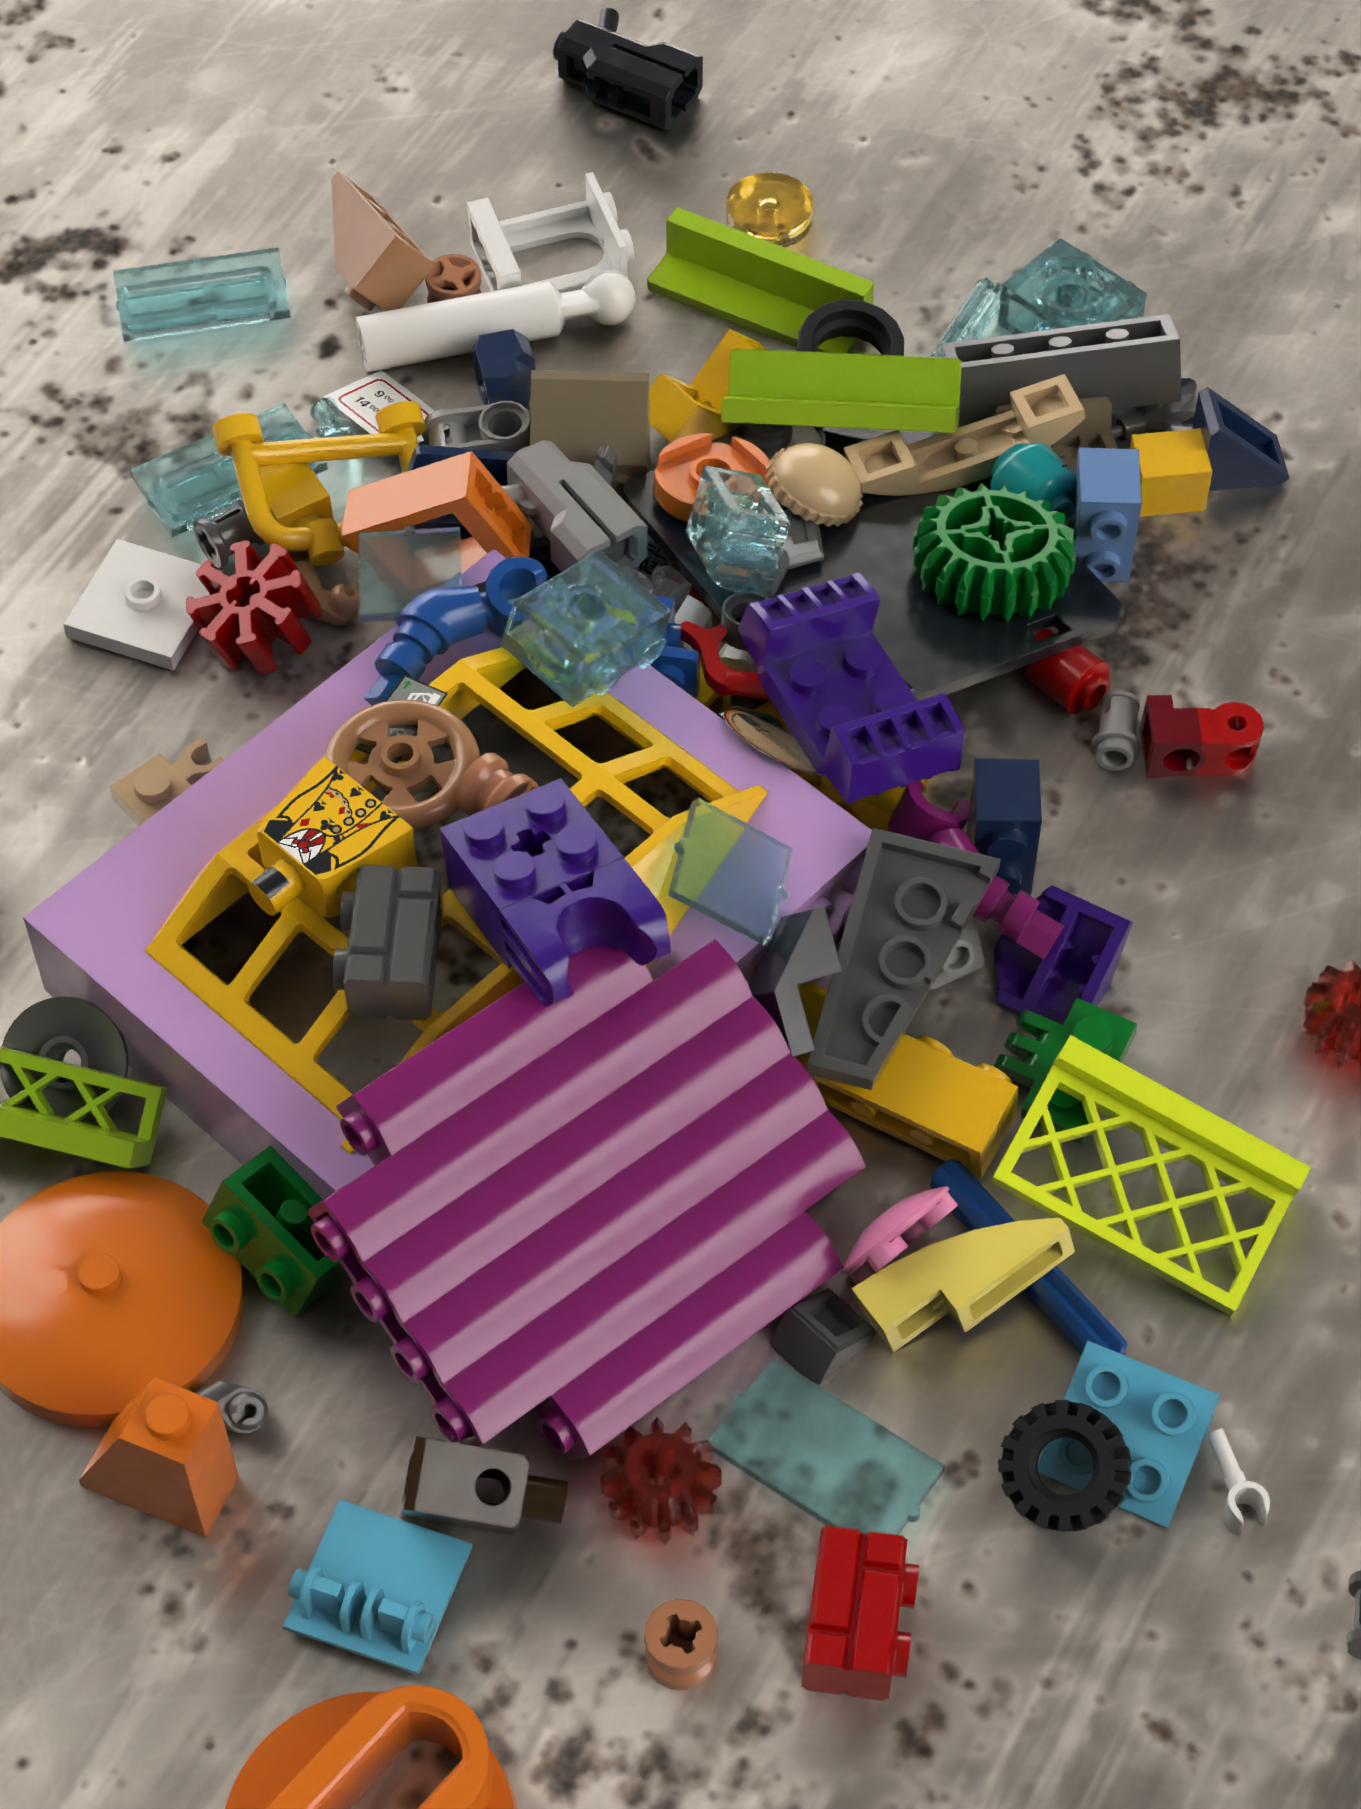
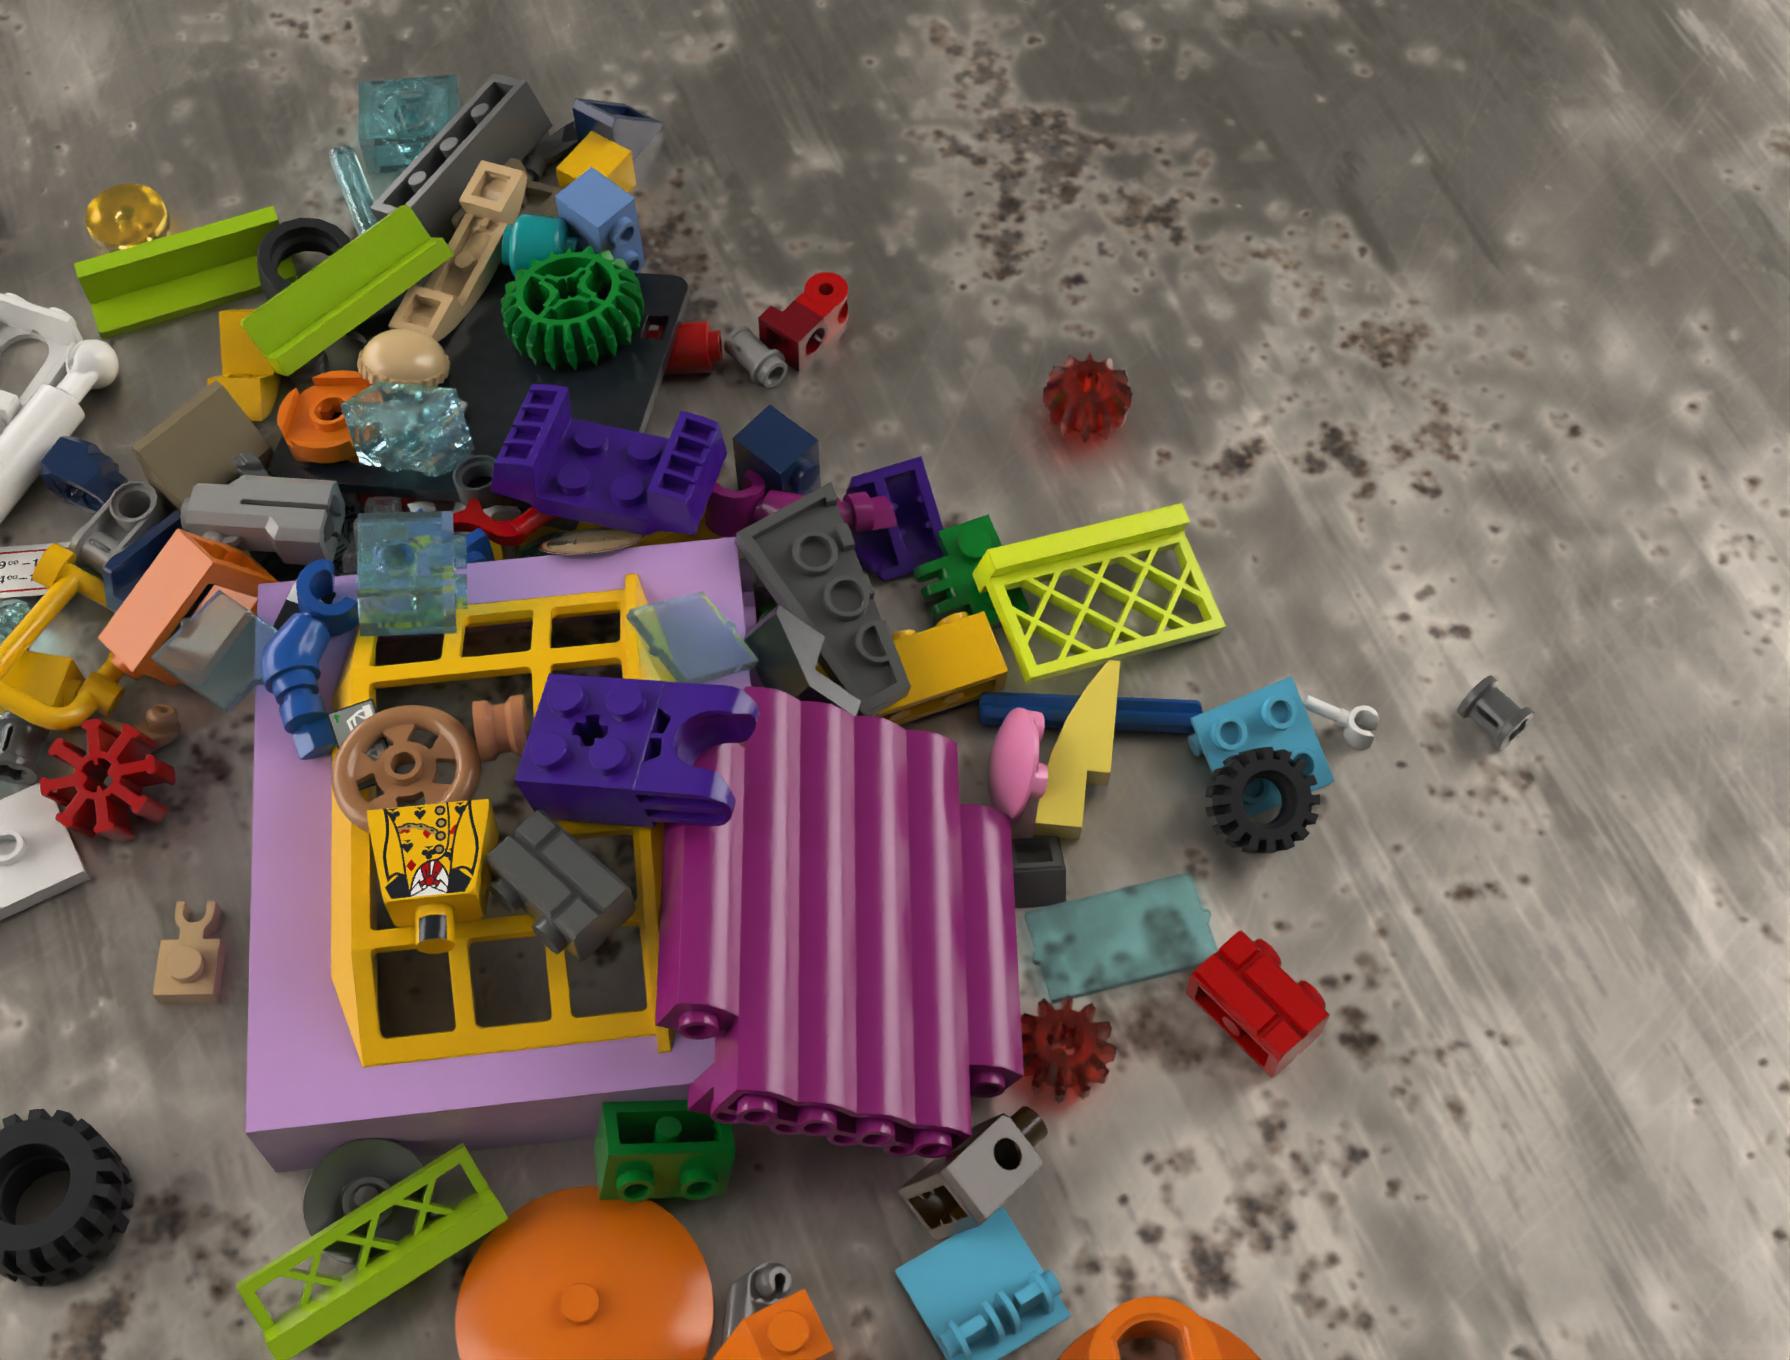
camera: 50 degrees left, 5 degrees up
nougat wheel [644,1599,718,1691] -> none

